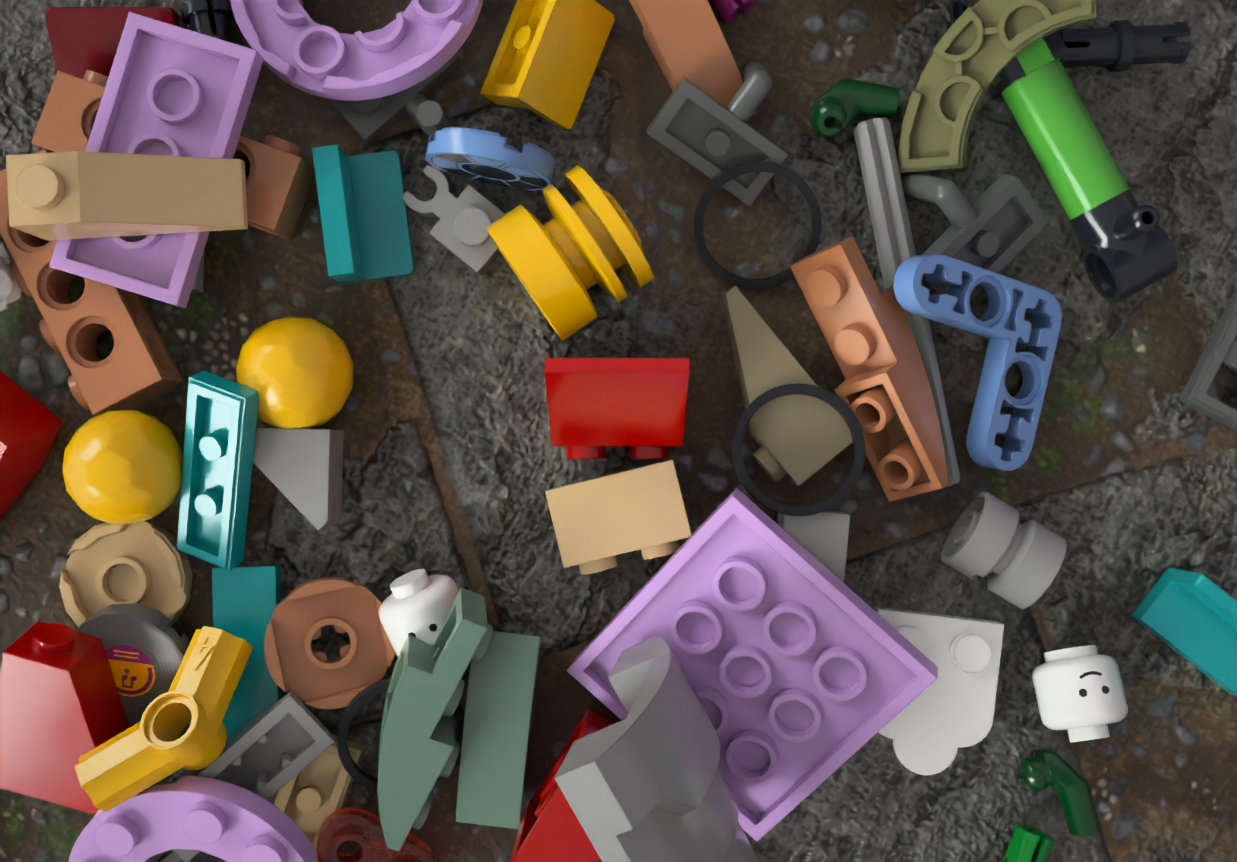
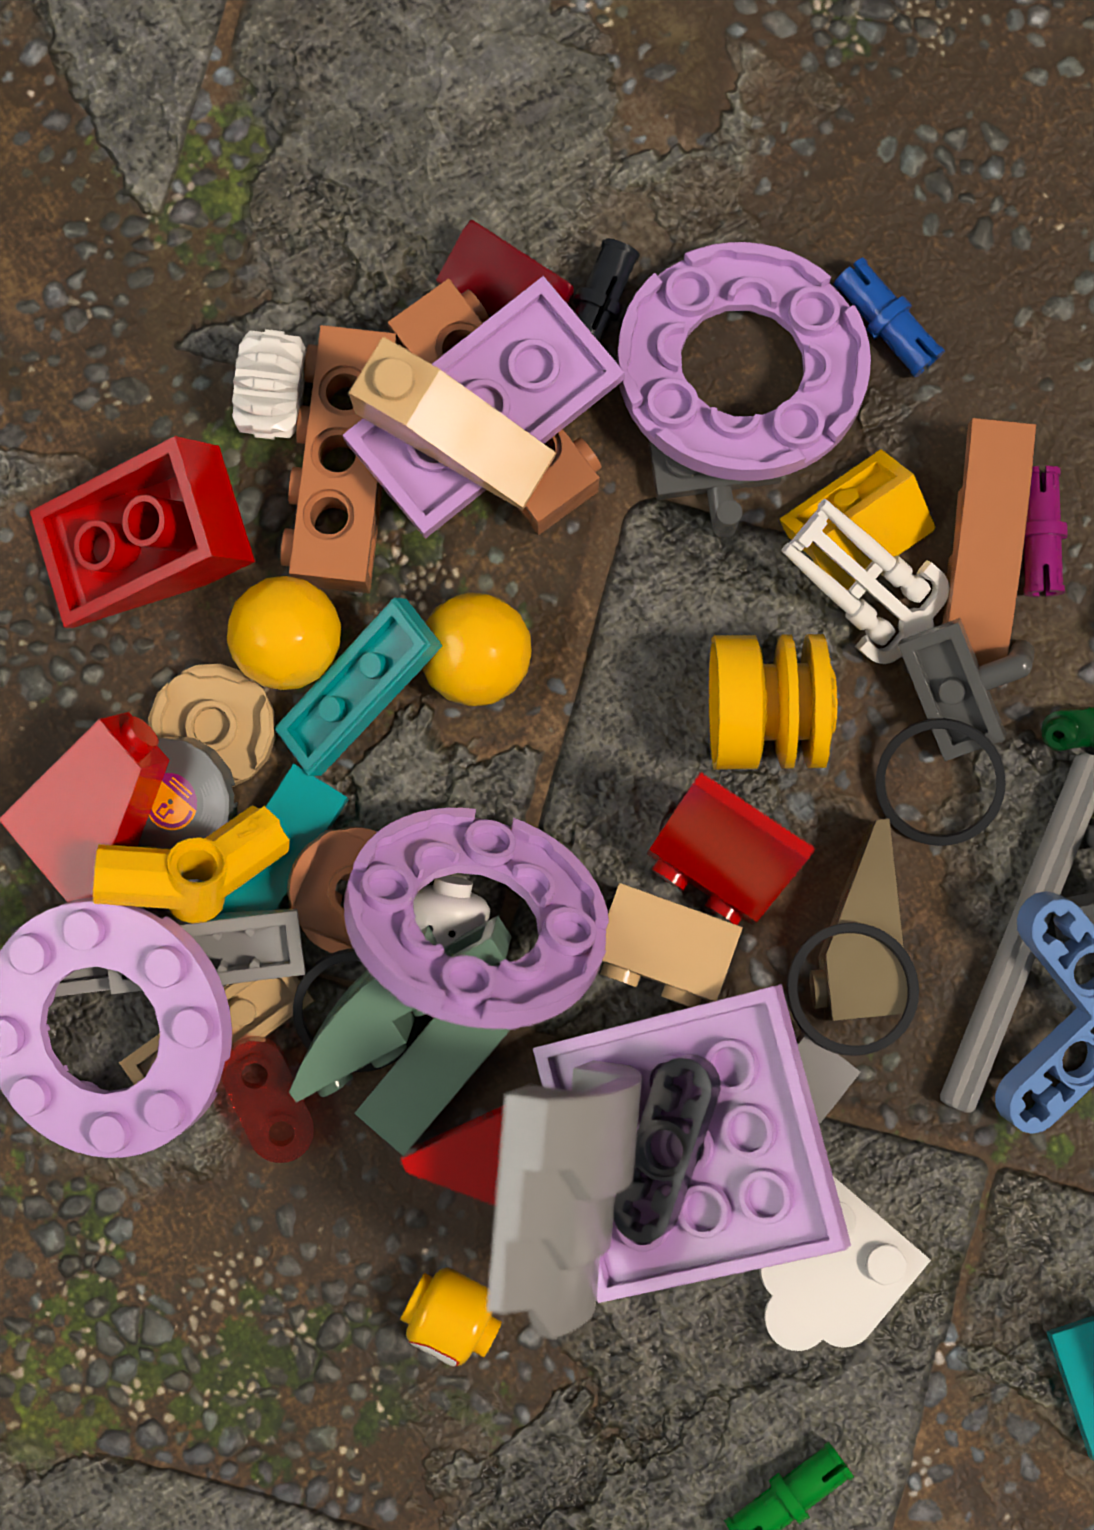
camera: 30 degrees right, 5 degrees down
light grey slope [253,428,344,531] -> none
teal panel [312,144,415,285] -> none
light grey plate [402,165,506,276] -> none
medium blue tile [425,127,557,191] -> none
nougat slope [790,236,948,502] -> none
light grey wheel [941,492,1067,609] -> none
dark green arm [1019,750,1101,837] -> none
white head [1032,645,1128,742] -> none
none -> lavender plate [344,808,609,1029]
none -> black beam [613,1054,721,1243]
none -> white piece [782,499,949,664]

